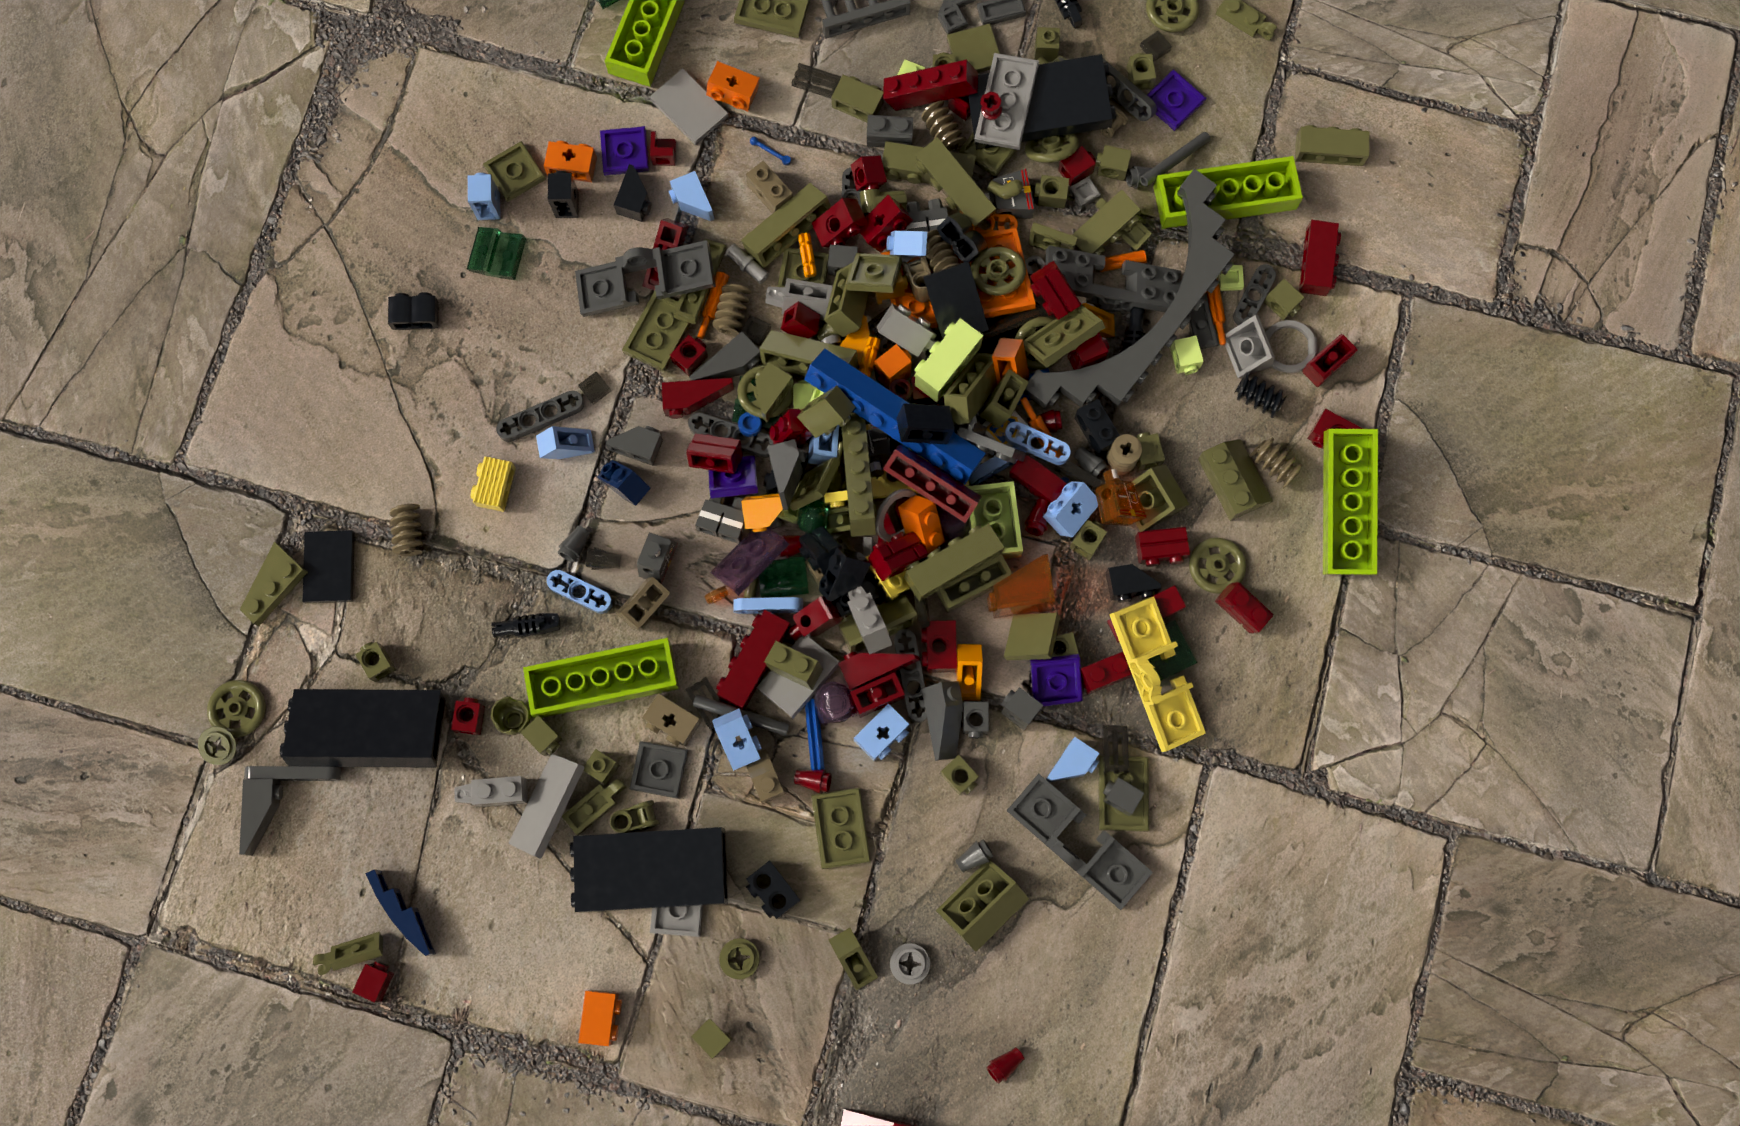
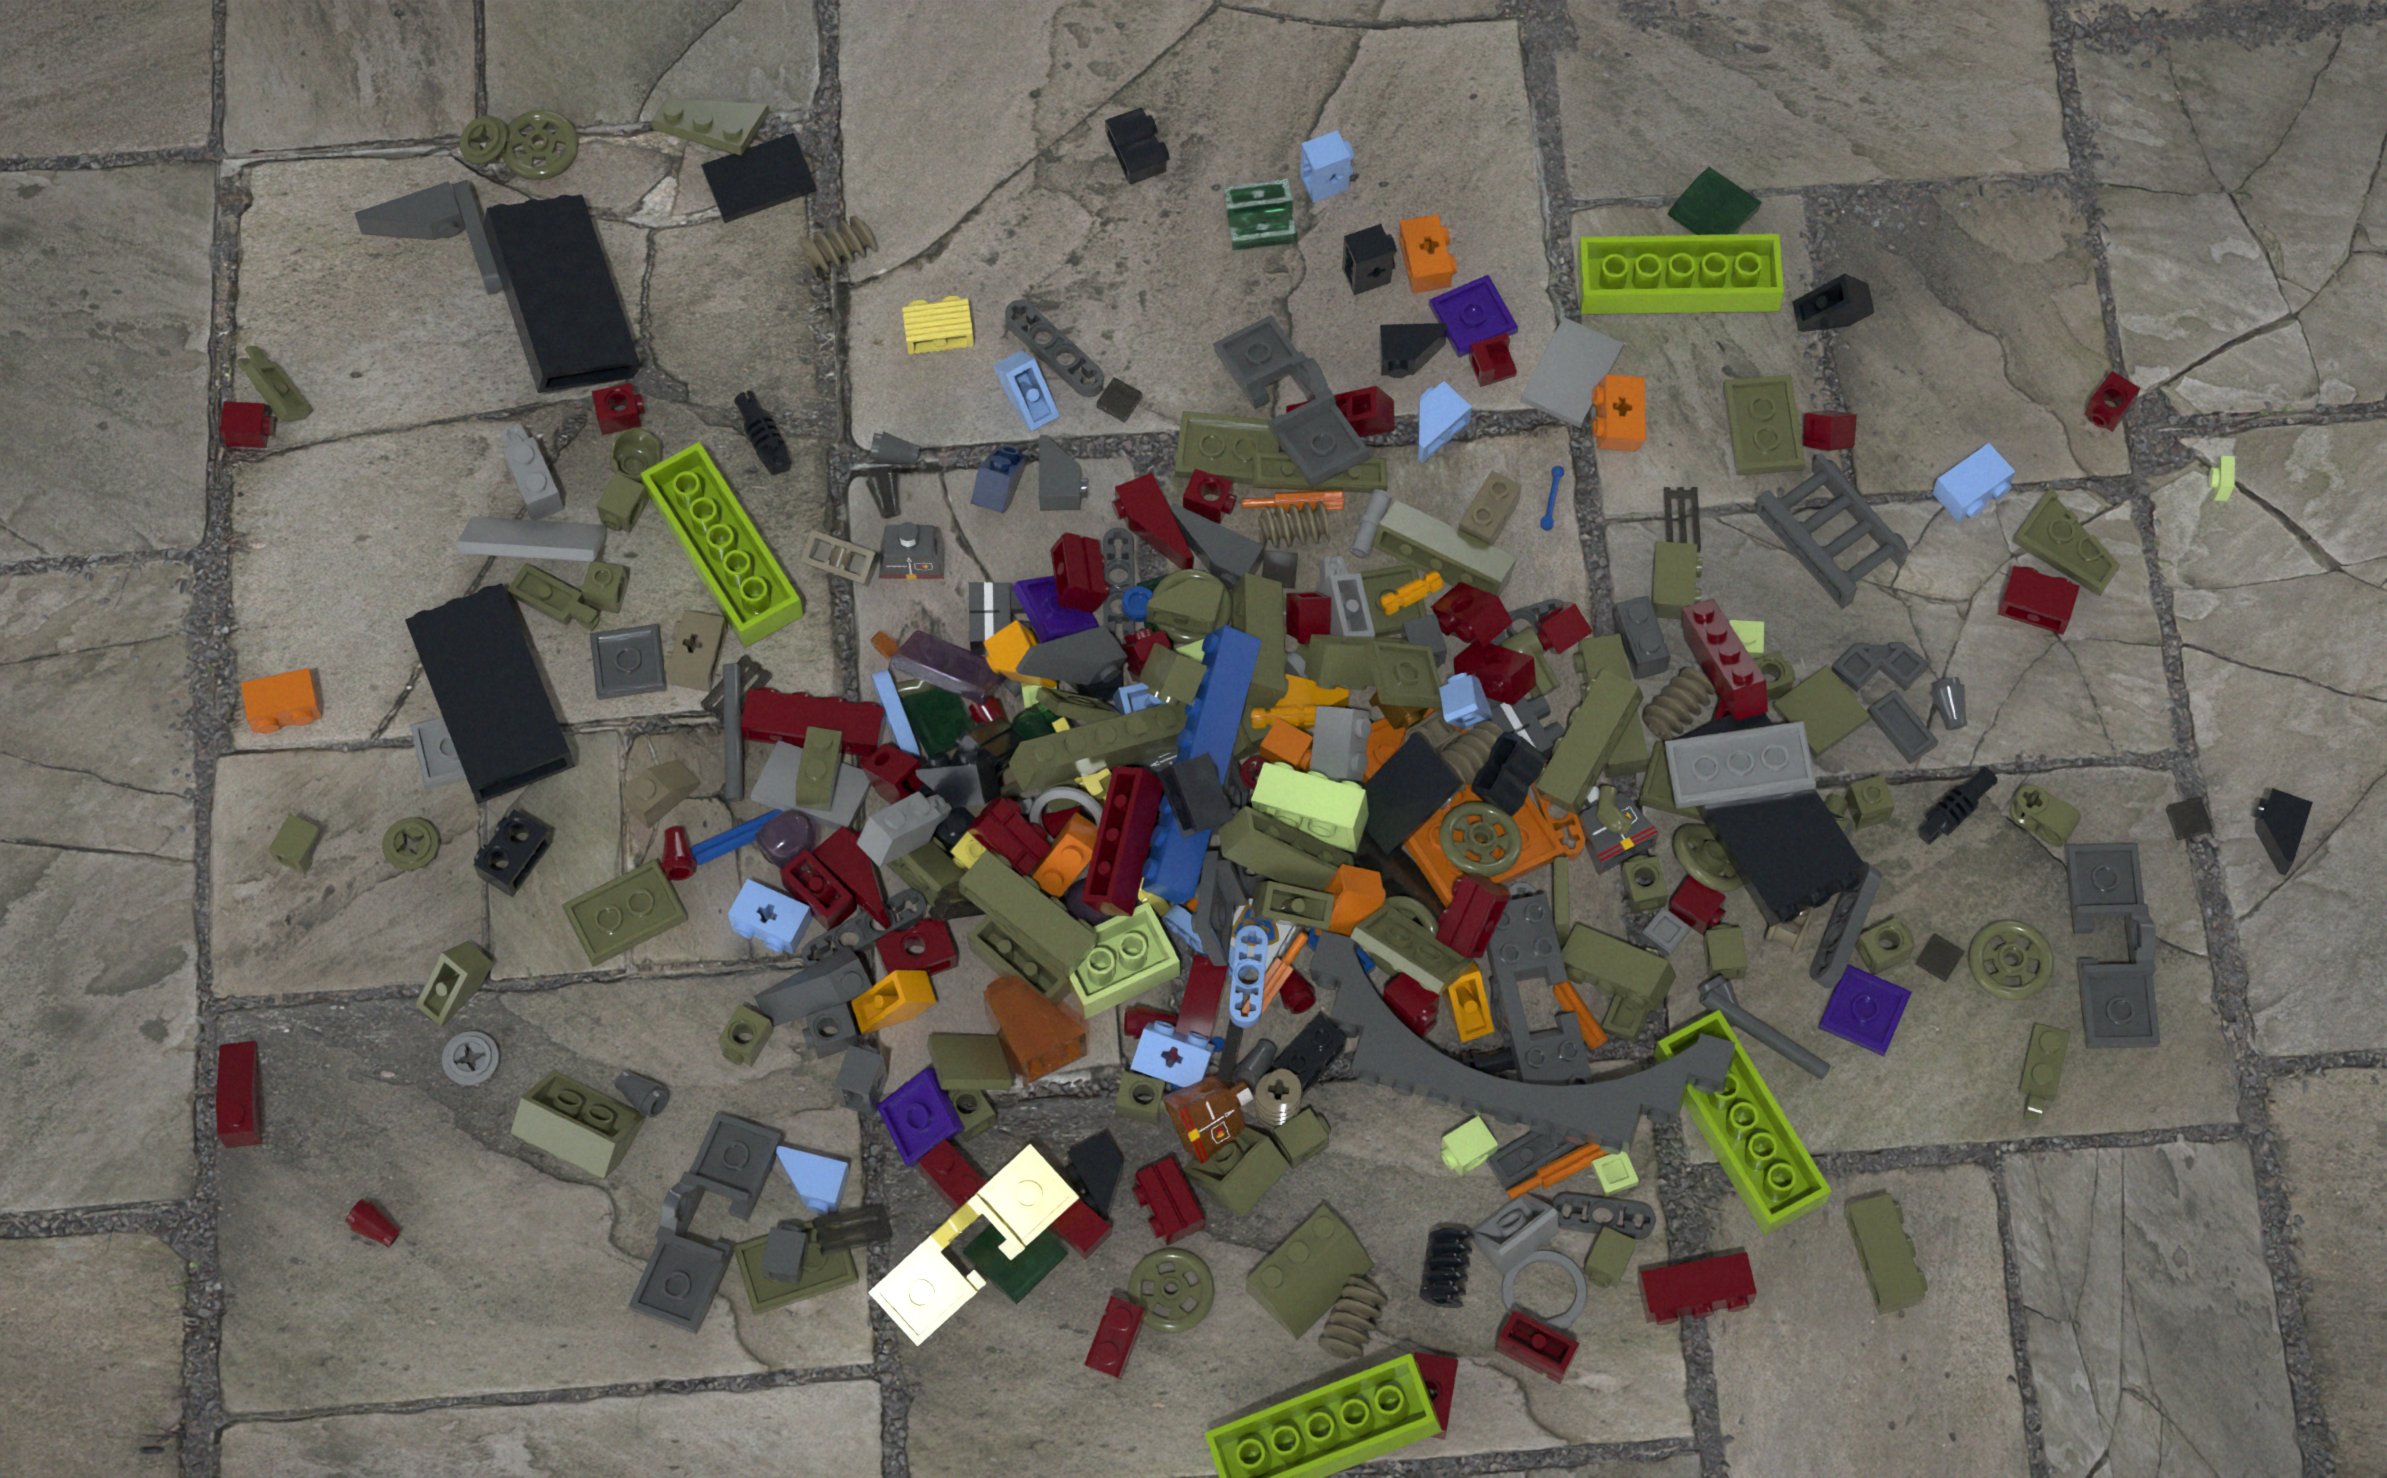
camera: 70 degrees right, 10 degrees down
olive brick [355,642,396,682] -> none
dark blue slope [365,869,436,956] -> none
olive tile [483,141,546,202] -> none
light blue beam [547,570,612,614] -> none
olive piece [610,800,660,833] -> none
light blue brick [712,709,762,771] -> none
dark red bush [980,92,1002,120] -> none

